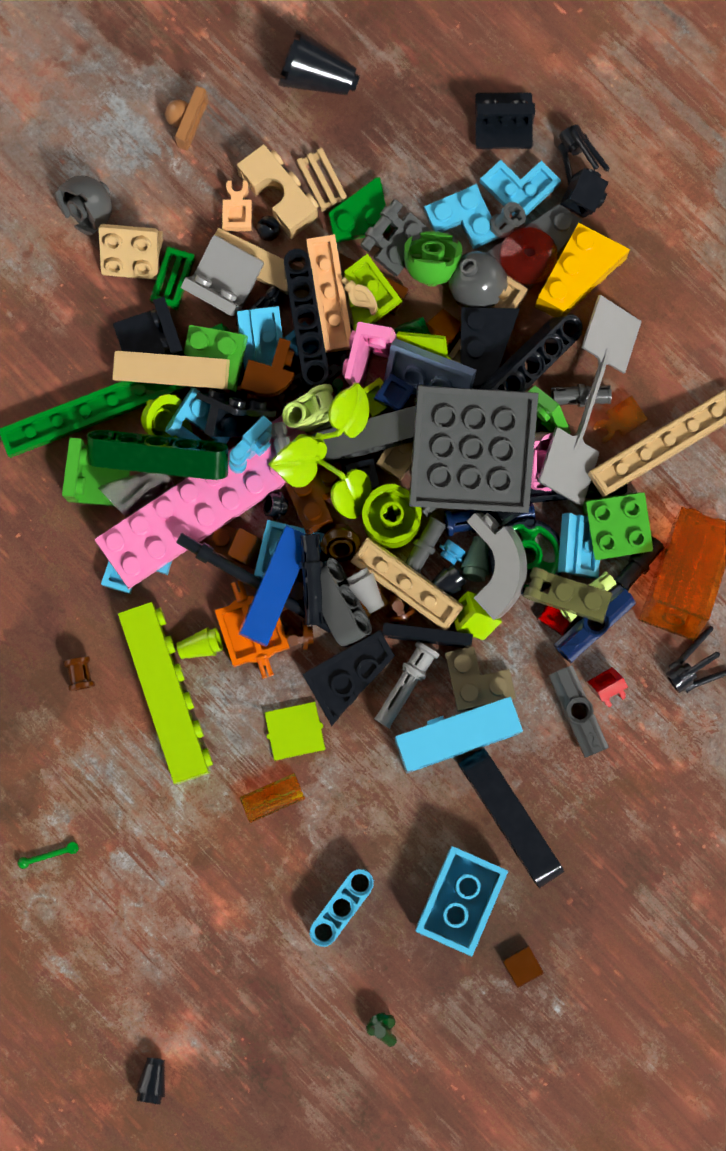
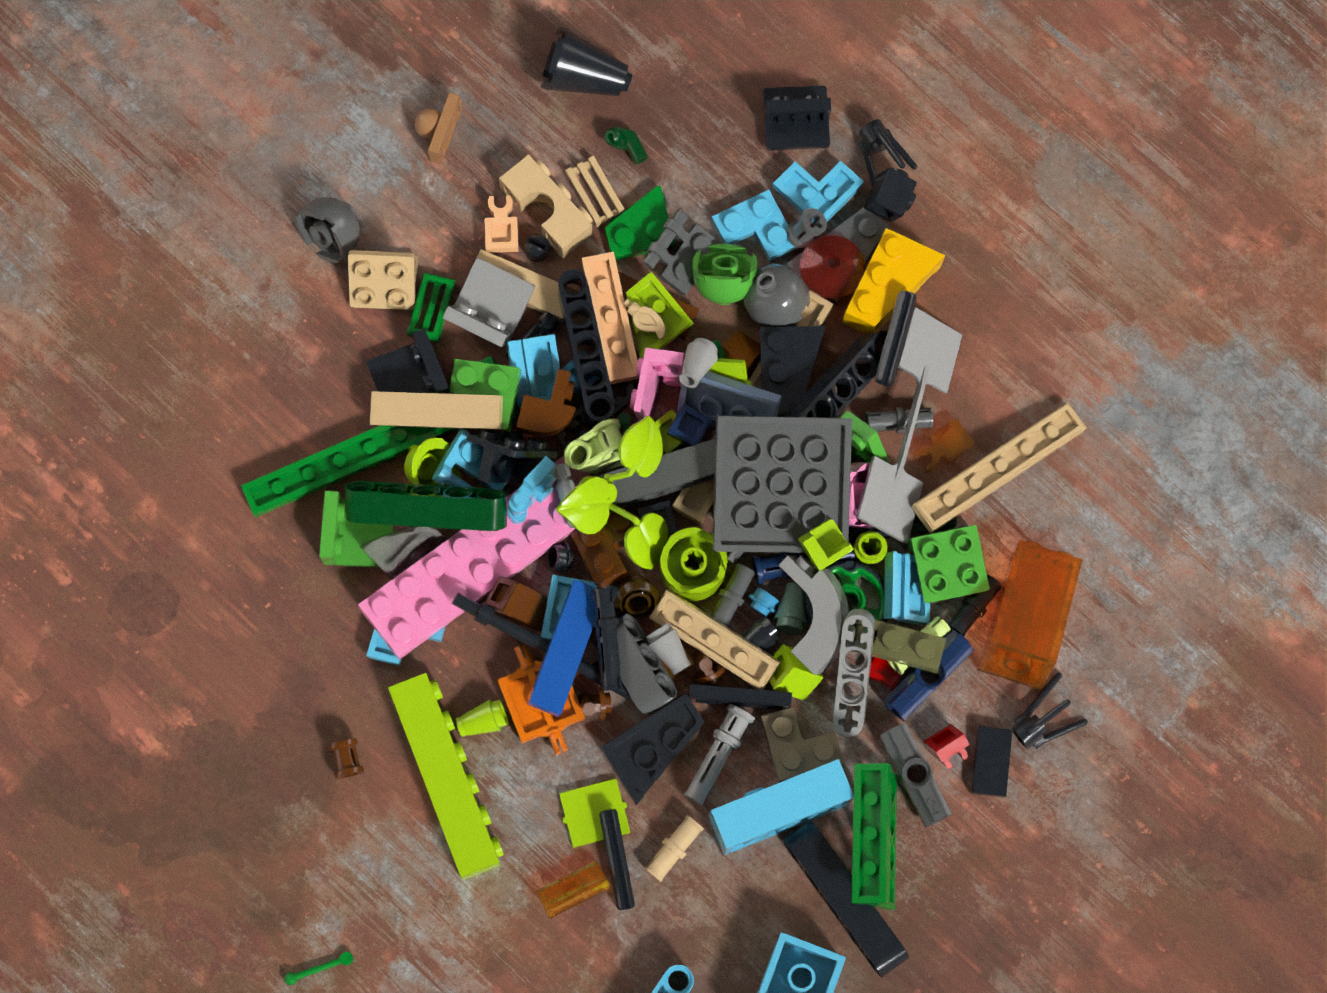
camera: 10 degrees left, 5 degrees down
none -> reddish brown tile [485,576,527,617]
none -> black axle [599,809,635,911]
none -> dark green arm [604,127,649,165]
none -> tan pin [644,815,704,882]
none -> light grey cone [679,338,718,388]
none -> lime panel [797,519,854,571]
none -> light grey beam [833,609,875,737]
none -> green fence [852,763,897,910]
none -> lime cone [854,531,888,565]
none -> black axle [875,291,917,386]
none -> black tile [971,726,1013,798]

